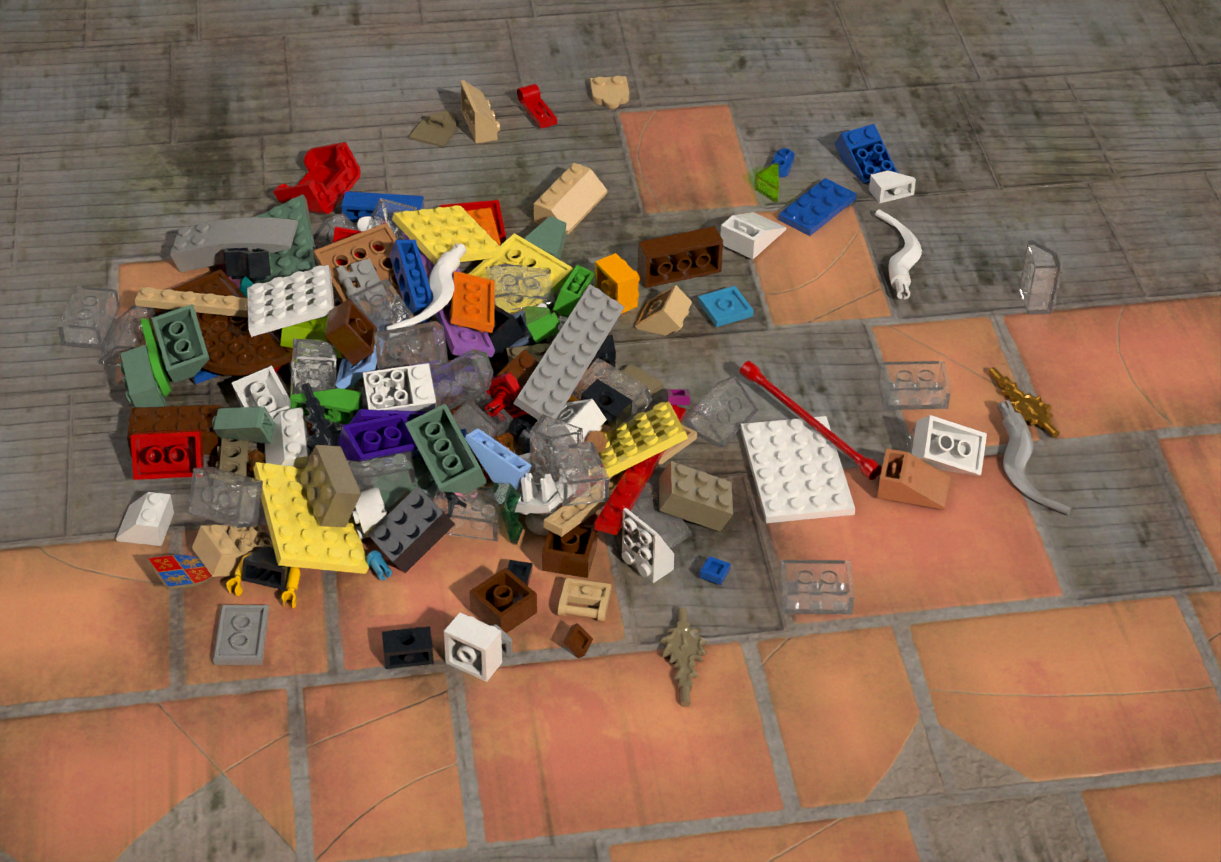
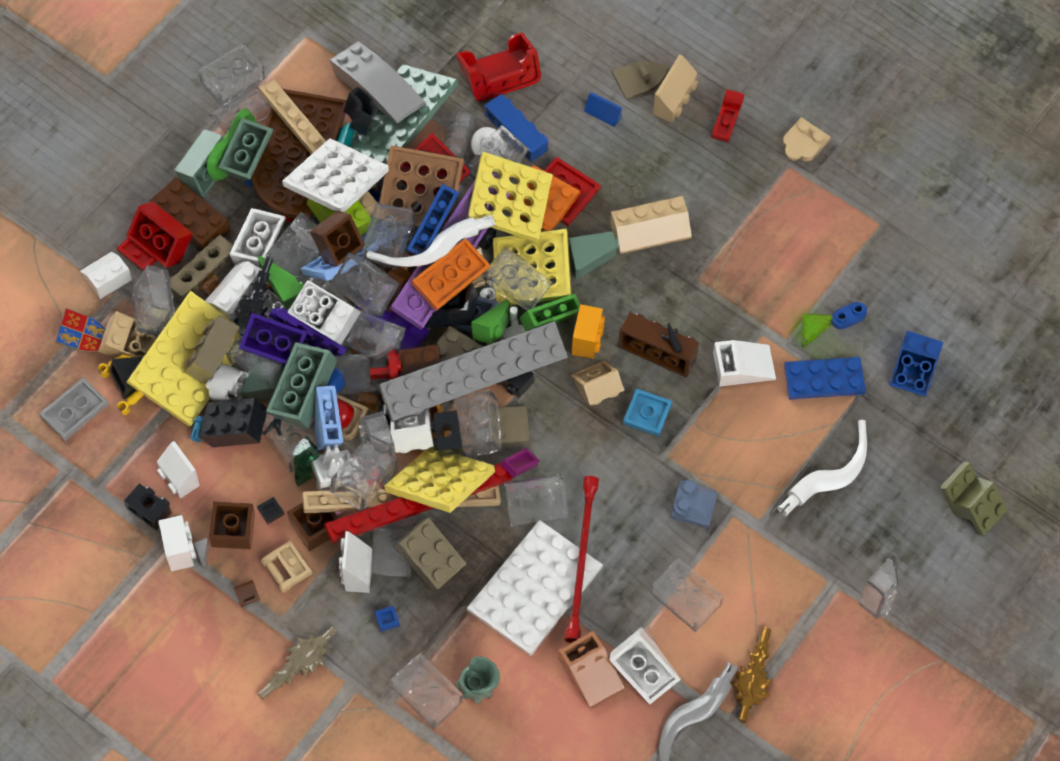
camera: 45 degrees right, 20 degrees up
sand green slope [212,406,275,444] -> none
light grey plate [337,258,386,305] -> none
medium nougat plate [585,430,607,453] -> none
white slope [869,171,916,204] -> none
none -> red plate [117,238,157,273]
none -> white slope [157,441,200,499]
none -> sand green hair [454,656,500,703]
none -> blue slope [584,92,622,127]
none -> black bar [662,323,683,353]
none -> sand blue slope [671,480,718,528]
none -> olive bracket [940,461,1008,536]

